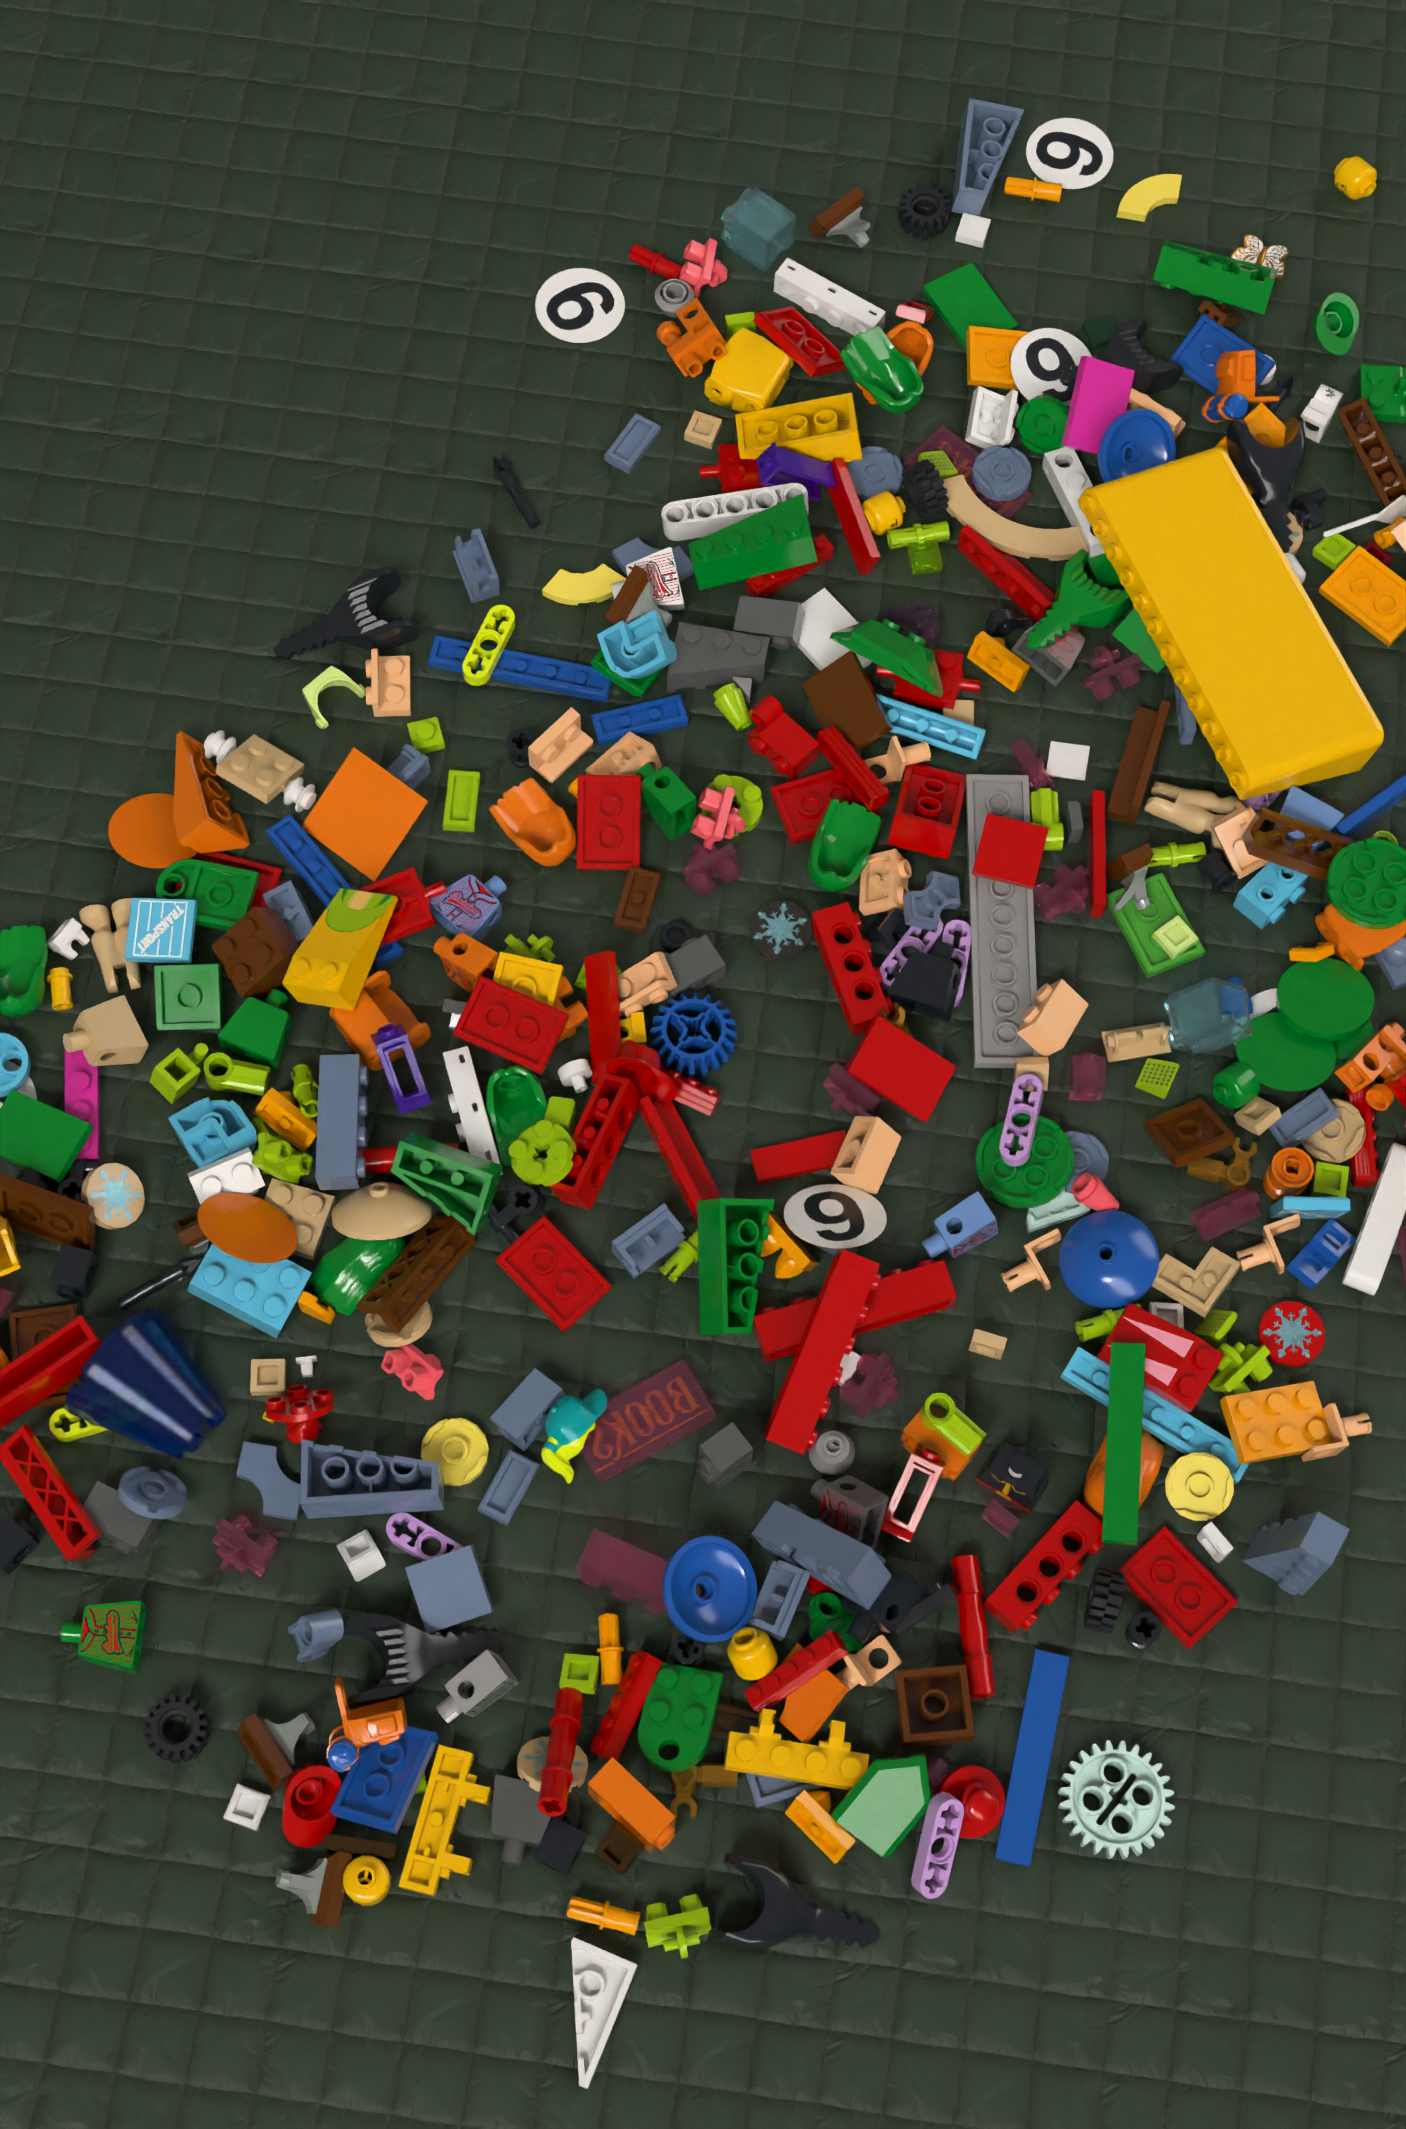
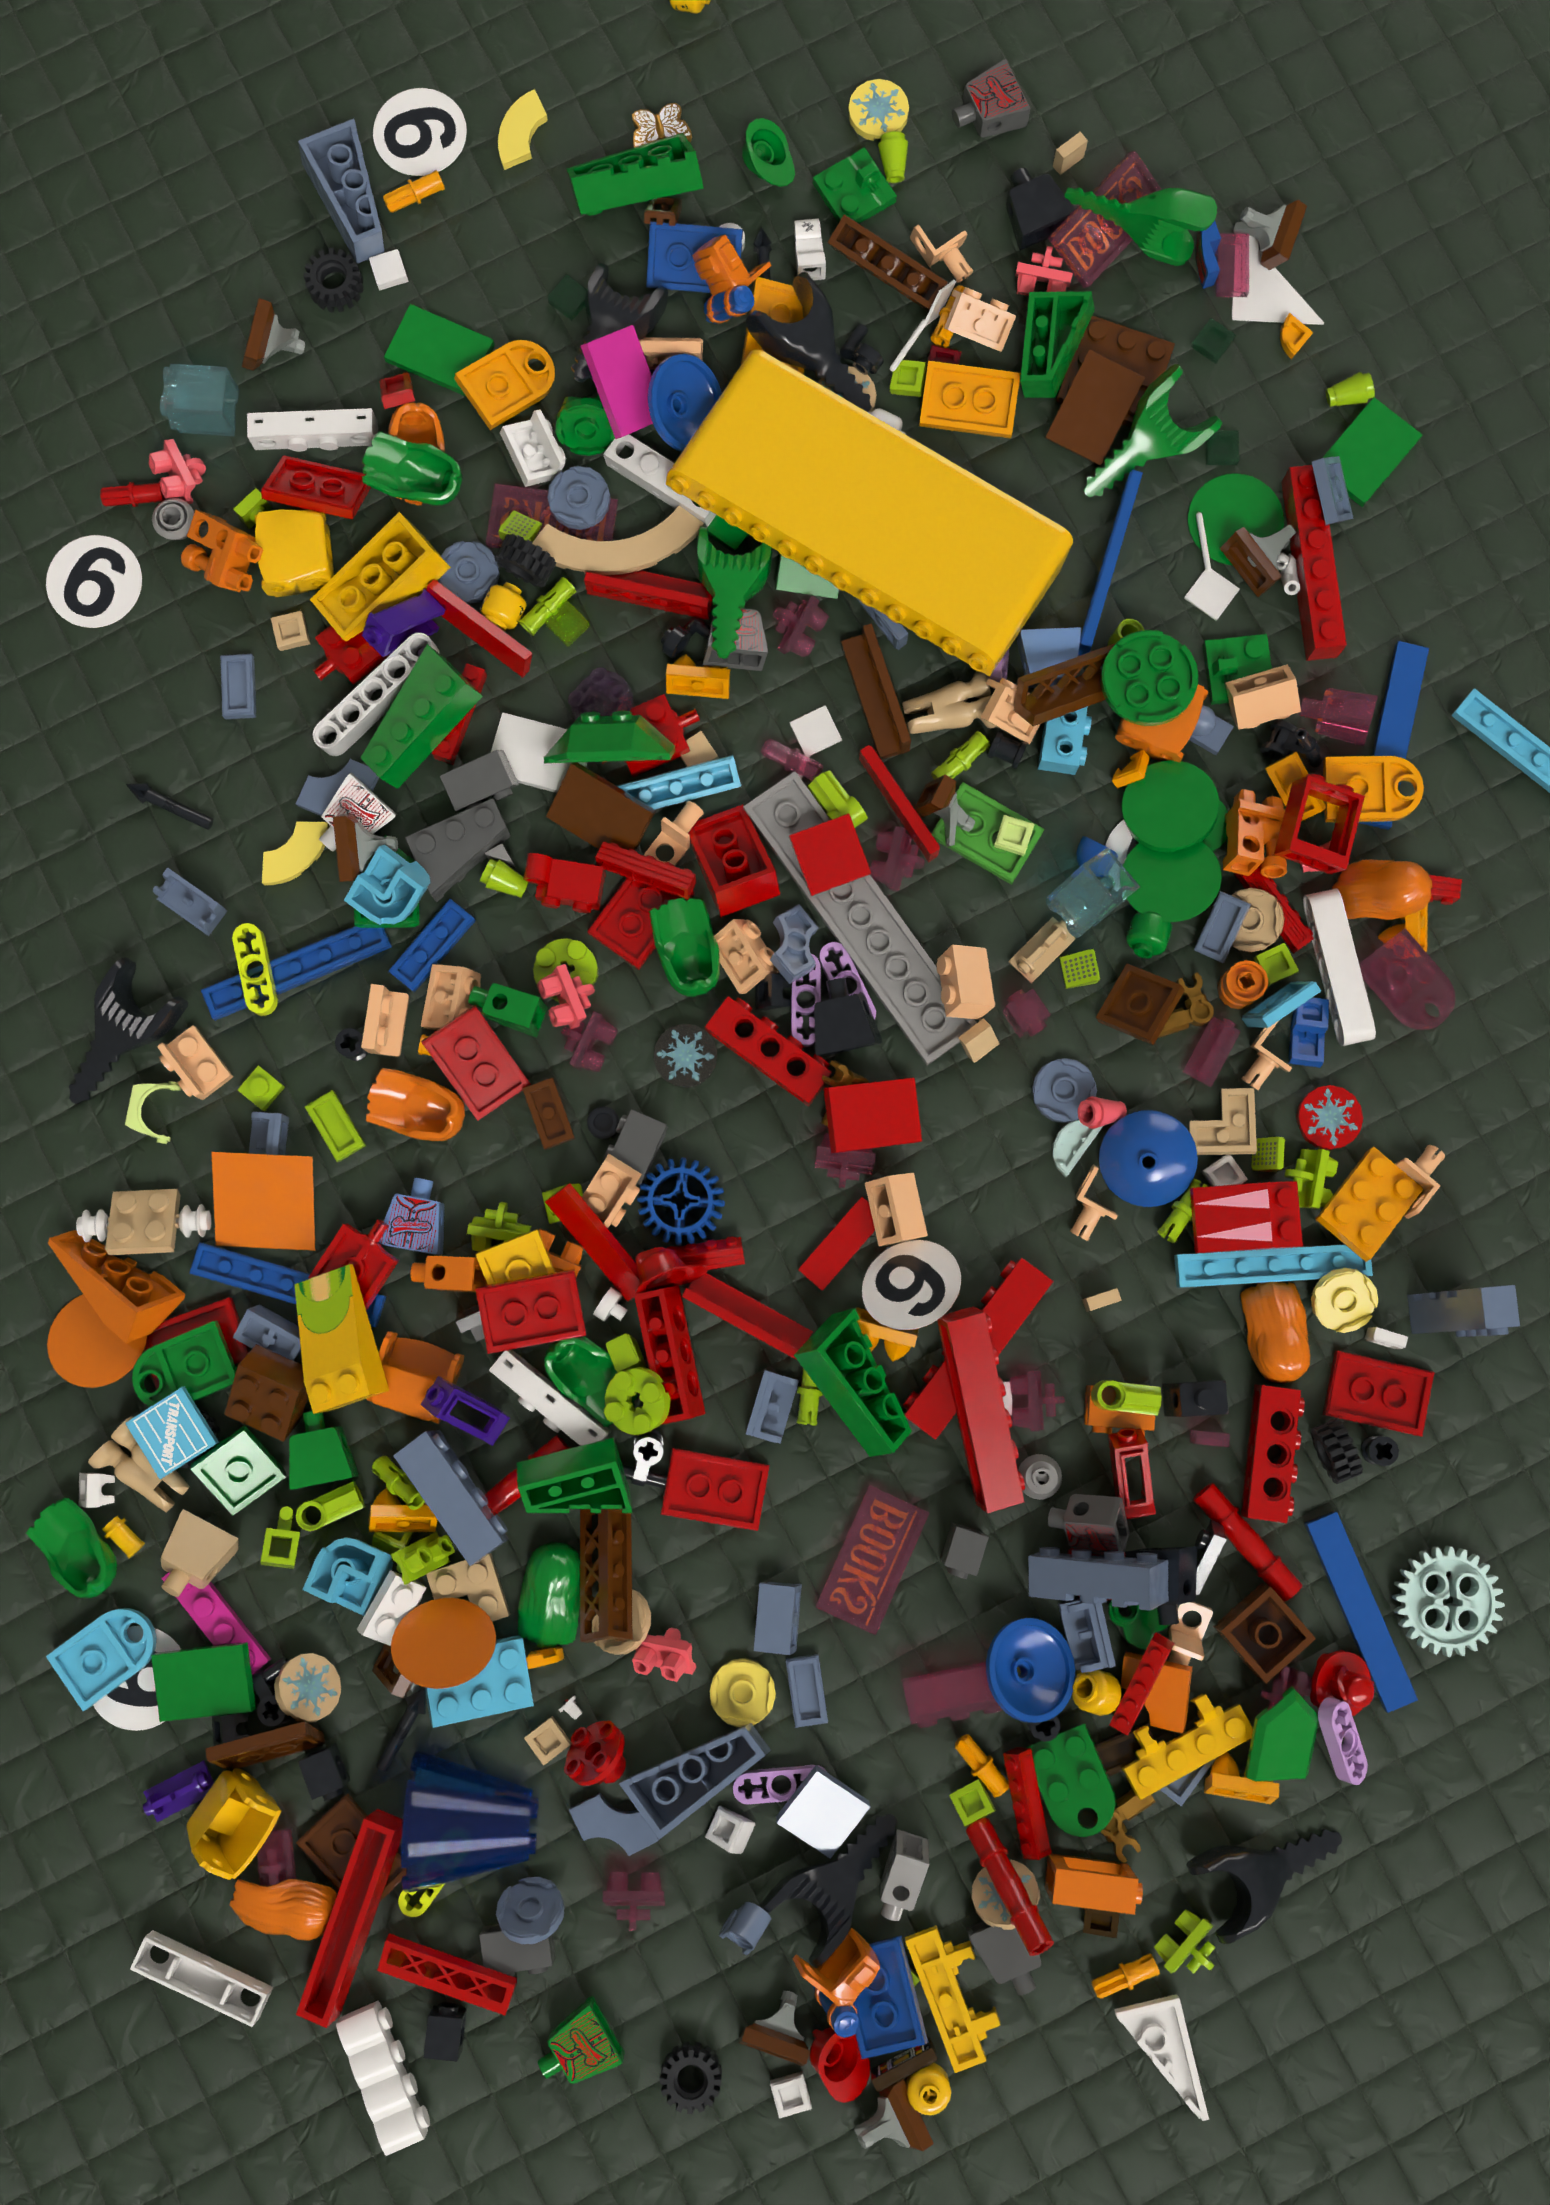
camera: 30 degrees left, 15 degrees up
tan dish [332,1182,432,1240] -> none
black brick [534,1816,586,1877] -> none
teal hair [541,1388,608,1484] -> none
yellow tile [620,1012,647,1046] -> none
medium blue torso [921,1191,998,1259] -> none
green tile [975,1114,1075,1208] -> none
lavender beam [999,1074,1044,1167] -> none
white sticker [1011,328,1092,406] -> none
dark grey tile [1063,801,1084,844] -> none
green tile [1102,1342,1146,1545] -> none
tan tile [1234,1096,1282,1136] -> none

